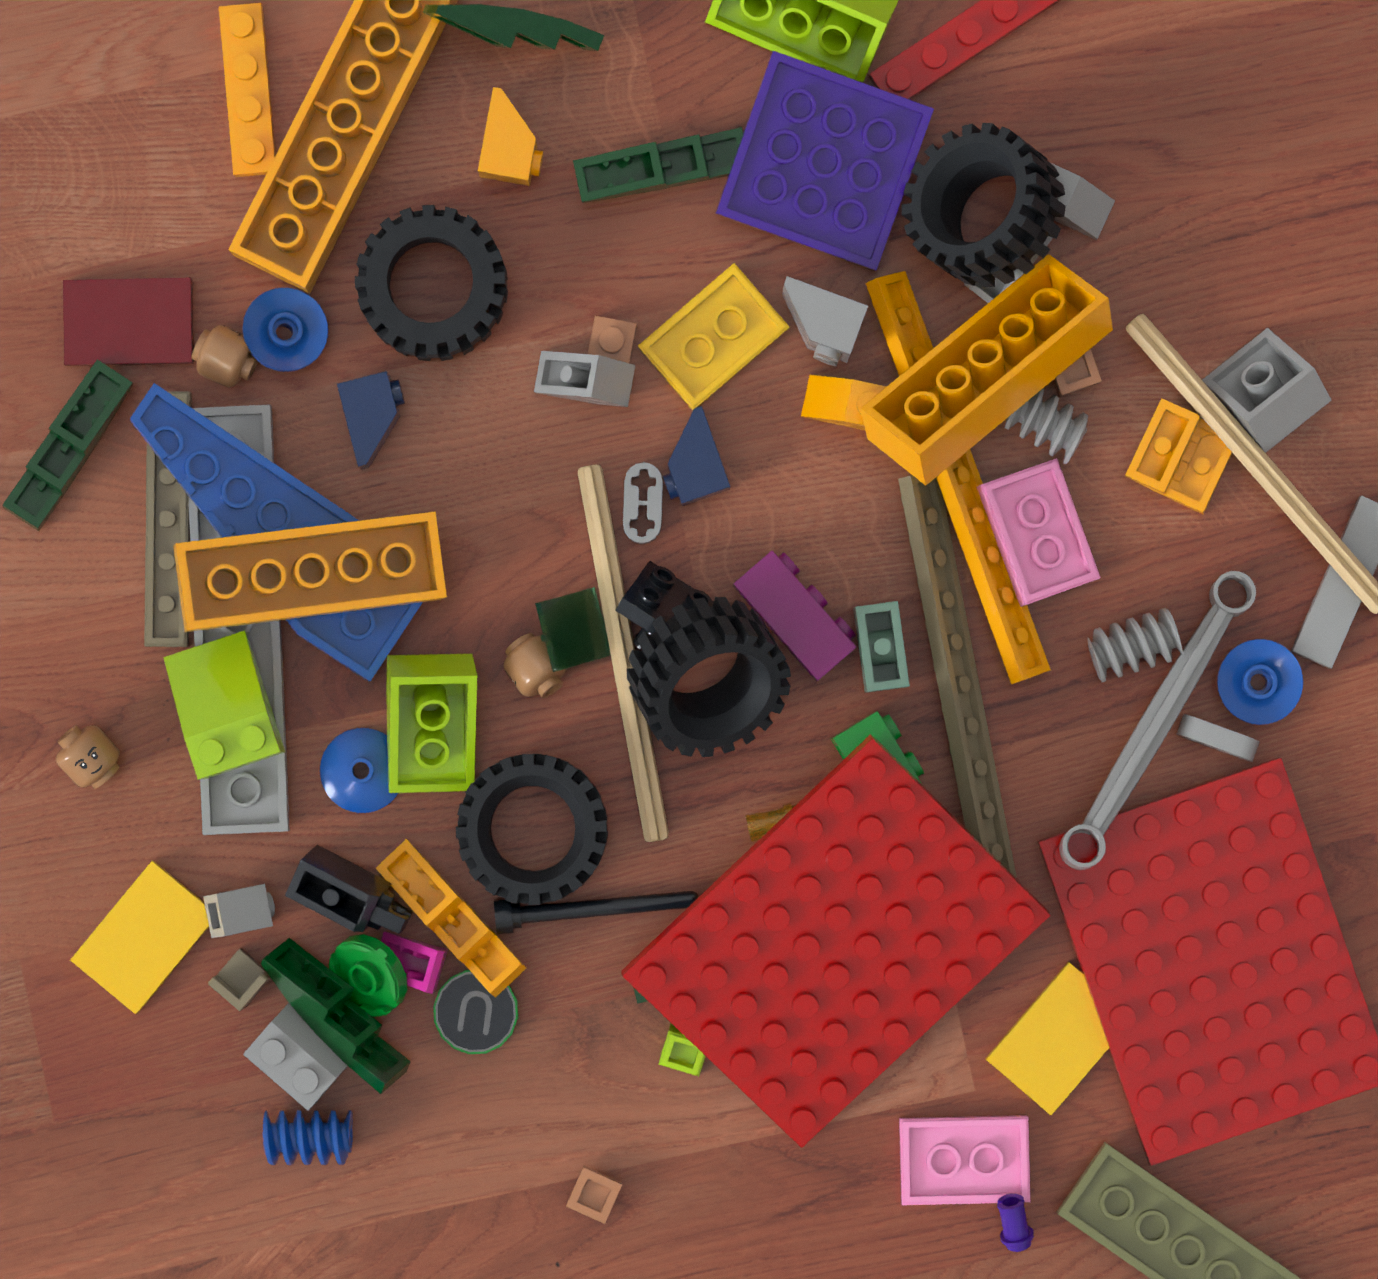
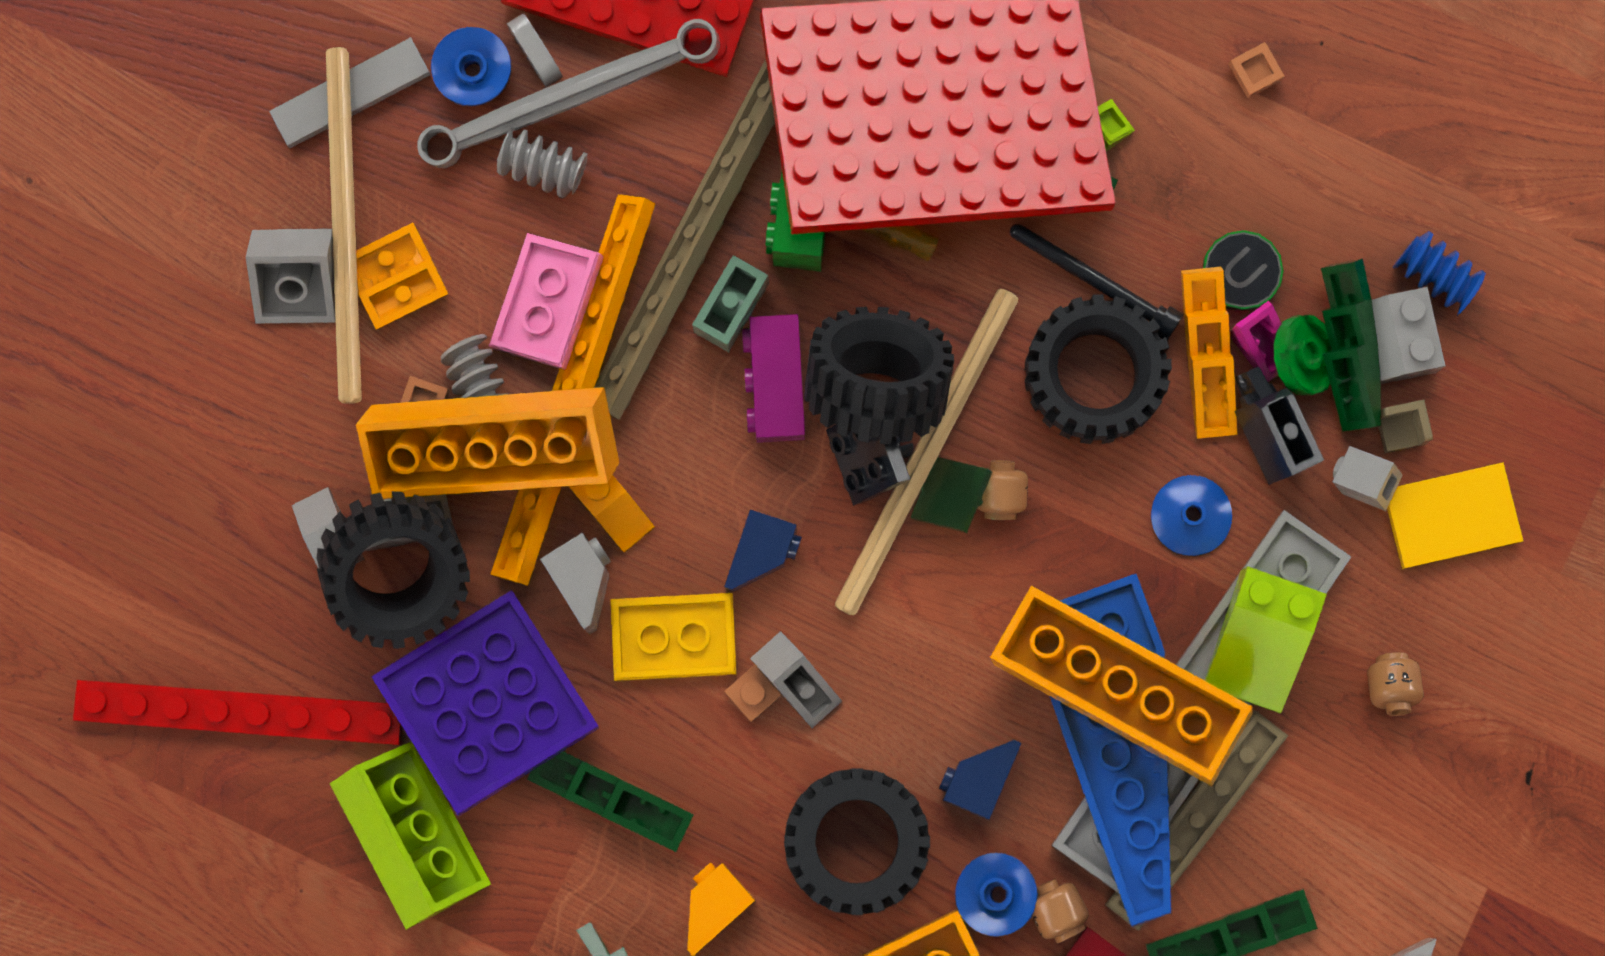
camera: 140 degrees left, 5 degrees down
lime slope [386,654,477,793] -> none
light grey beam [623,462,663,544] -> none

